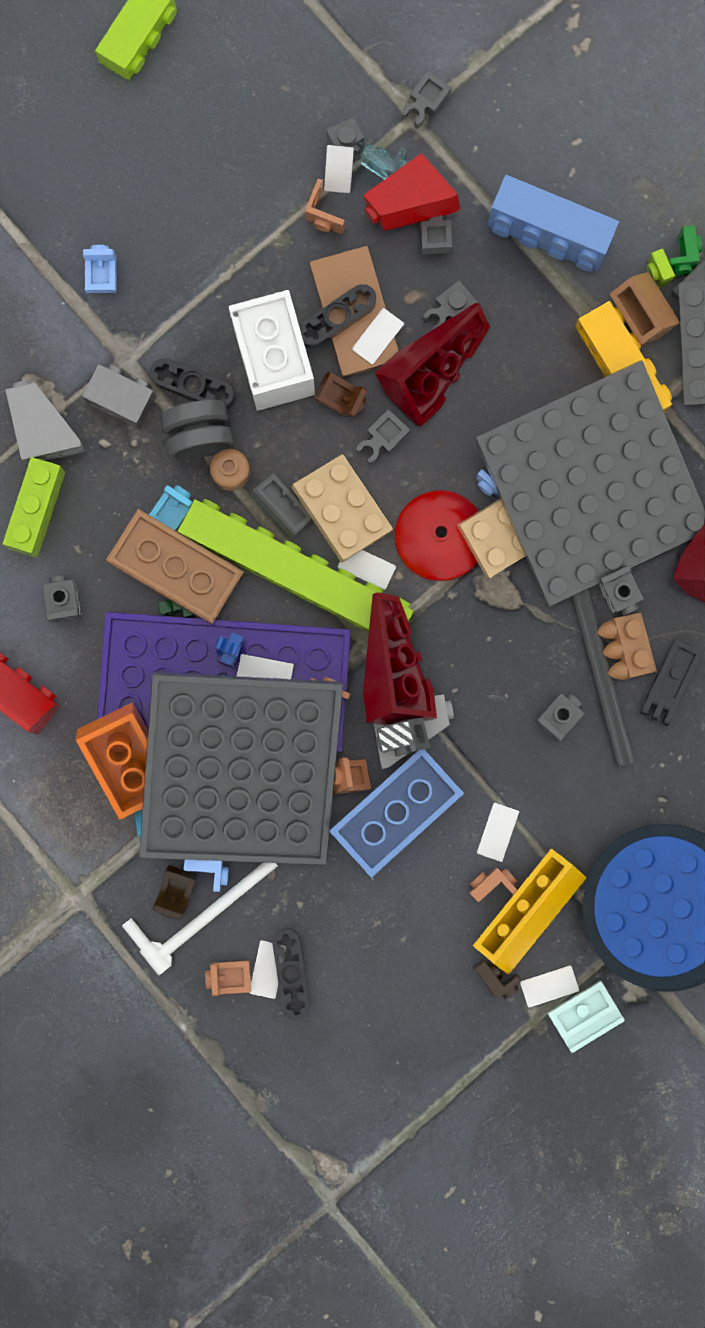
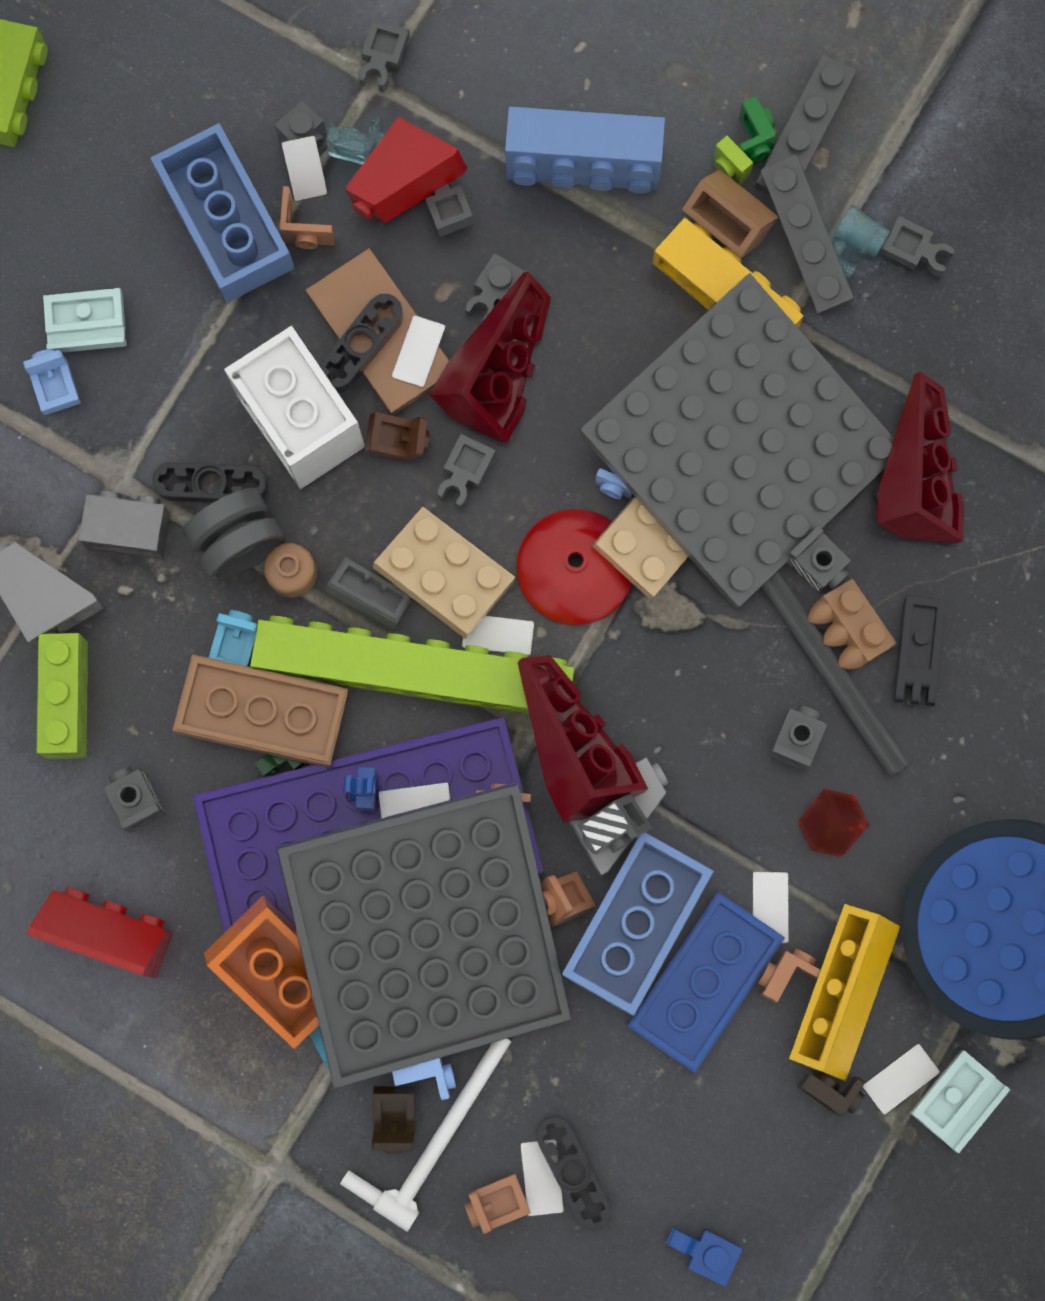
camera: 15 degrees left, 5 degrees down
none -> light aqua plate [43,288,127,353]
none -> medium blue brick [150,123,295,304]
none -> blue tile [627,892,785,1073]
none -> blue plate [666,1227,743,1287]
none -> clear red panel [799,789,870,857]

